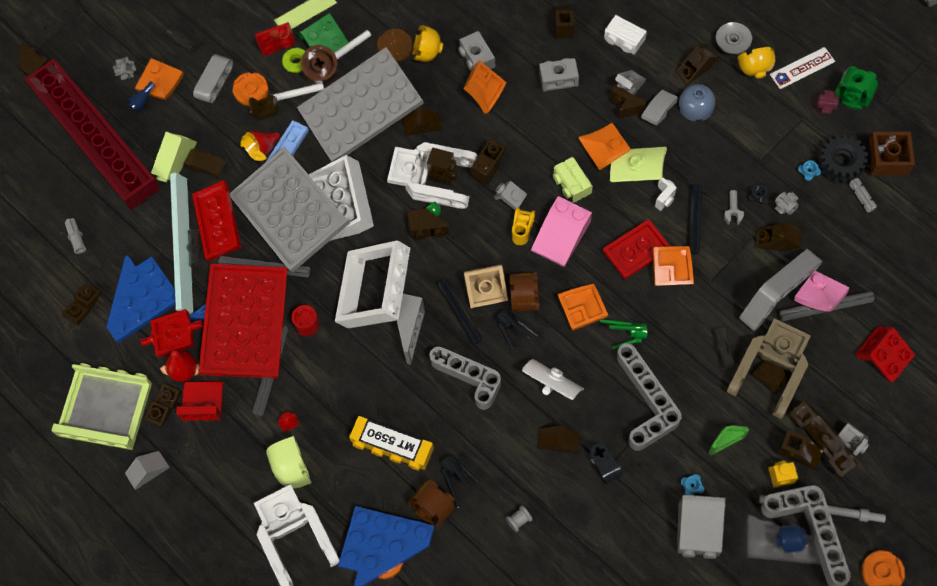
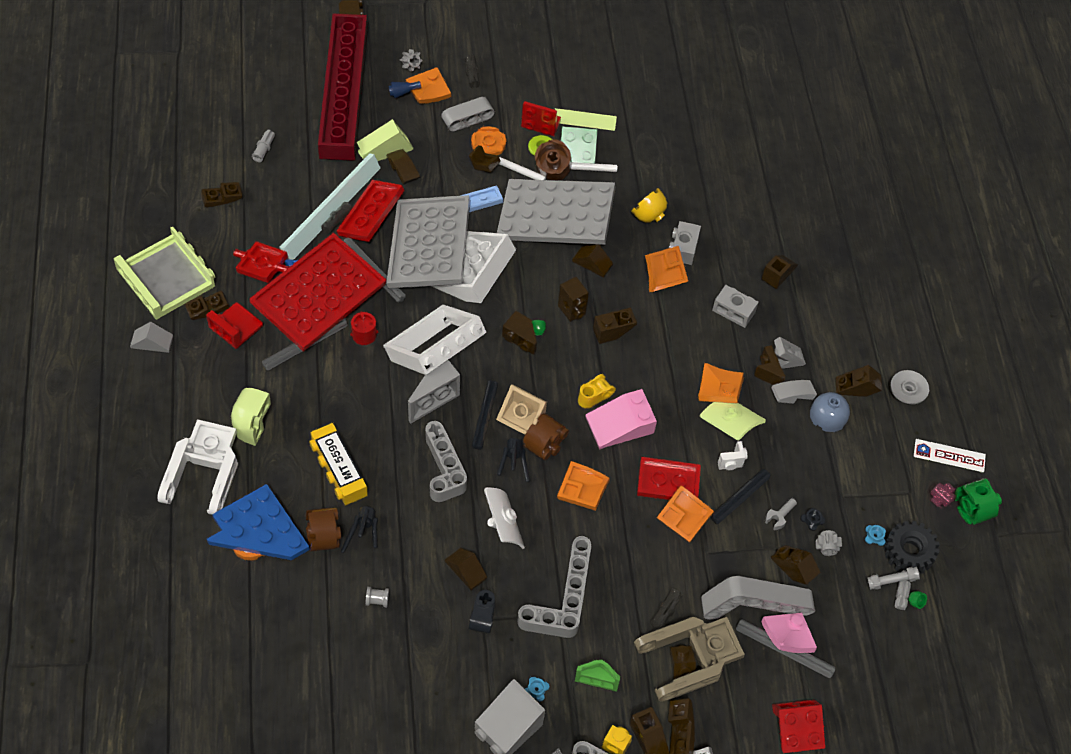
camera: 30 degrees right, 10 degrees down
blue wing [106,255,176,344] -> none
red hat [160,350,199,382] -> none
hat [241,131,280,161] -> none
red plate [278,412,300,431] -> none
clear orange tile [377,29,413,62] -> none
white plate [387,142,478,209] -> none
light grey bracket [494,181,527,210] -> none
yellowish green brick [553,157,593,203] -> none
green plant [600,319,647,349] -> none
white brick [604,15,647,55] -> none
yellow cylinder [737,47,775,79] -> none
reddish brown brick [867,132,915,176] -> none
none -> light grey bar [867,567,920,590]
none -> green hinge [909,591,927,609]

